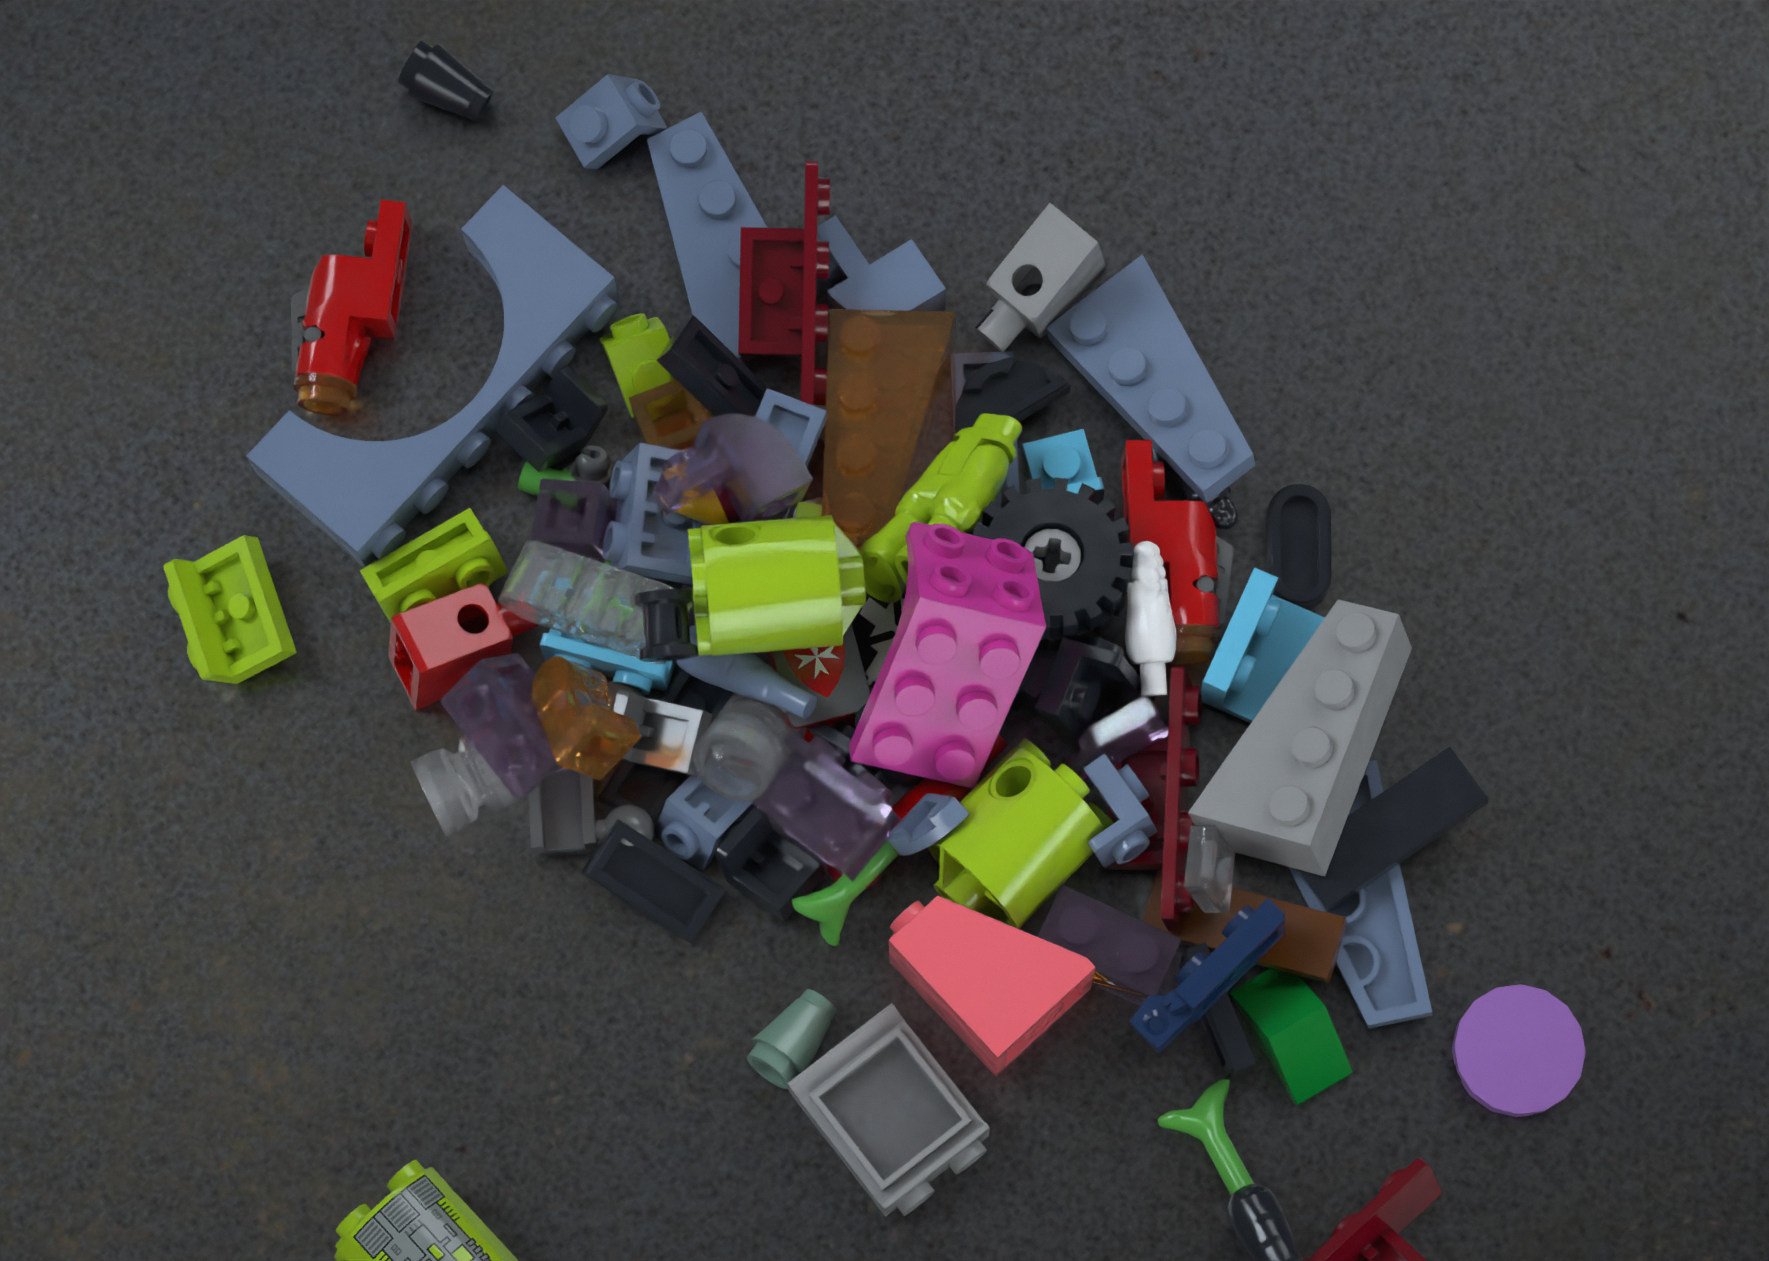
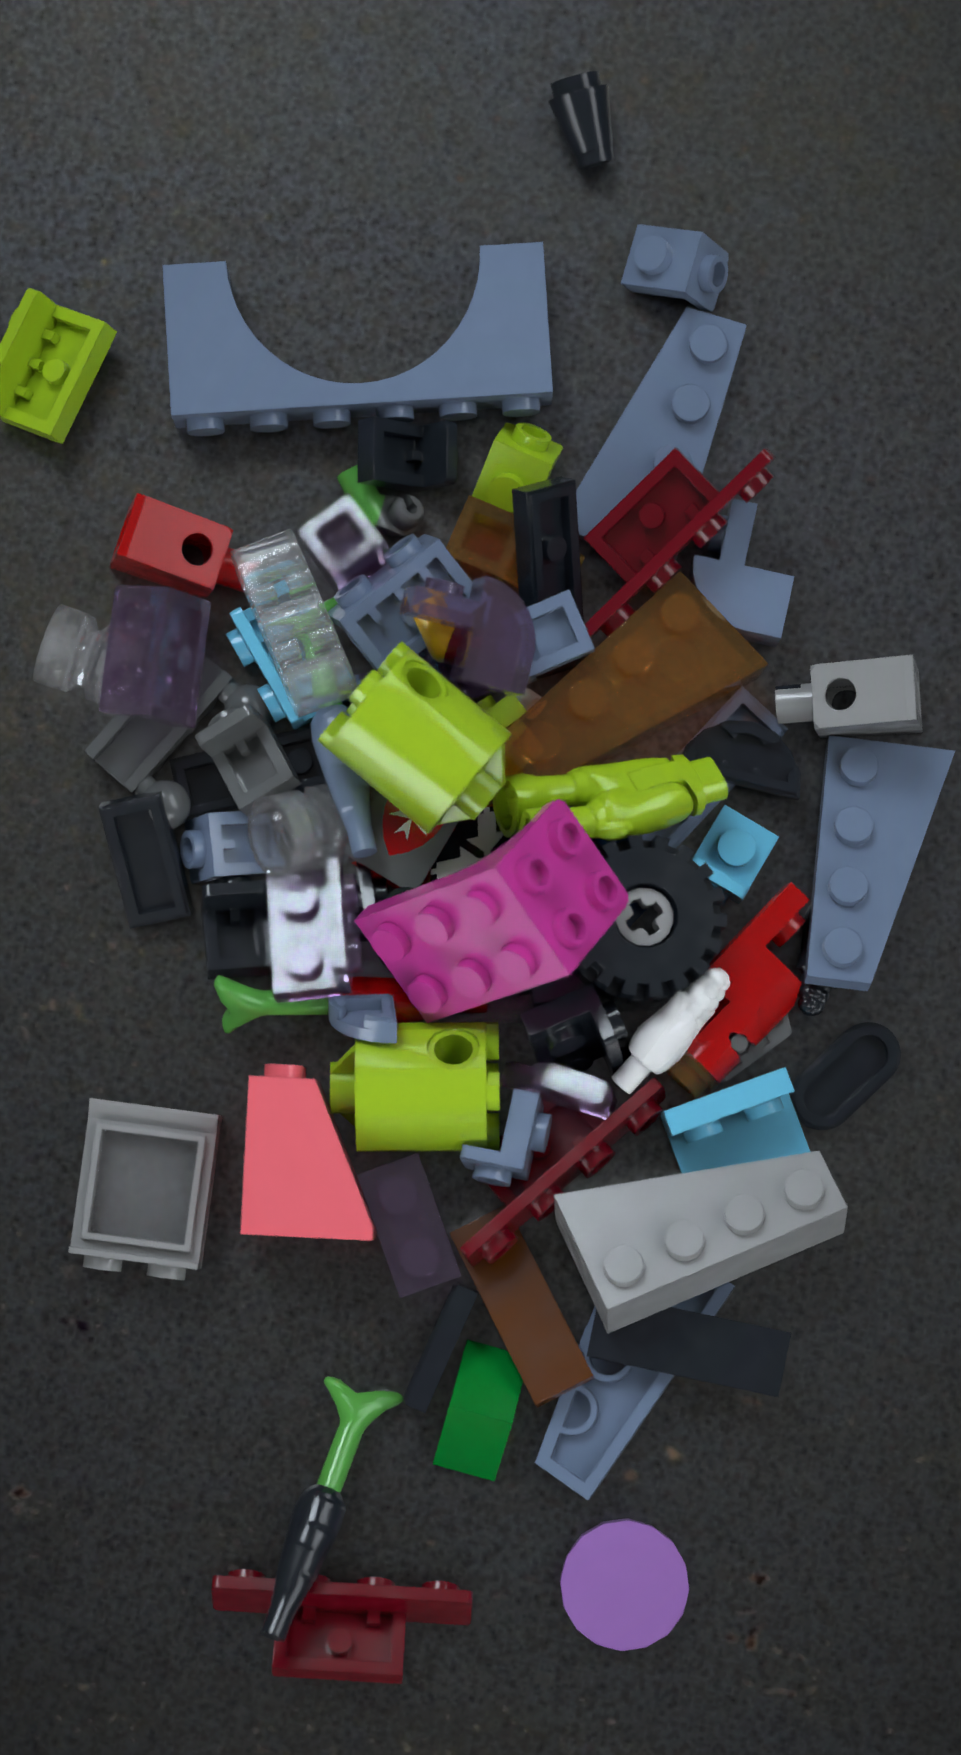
camera: 40 degrees right, 10 degrees up
red plate [291,200,413,415] -> none
lime bracket [360,508,509,624] -> none
clear orange leg [531,656,641,781] -> none
black bush [634,589,698,662] -> none
sand green cone [747,989,837,1089] -> none
dark blue hinge [1130,898,1285,1054] -> none
clear tile [1184,825,1235,913] -> none

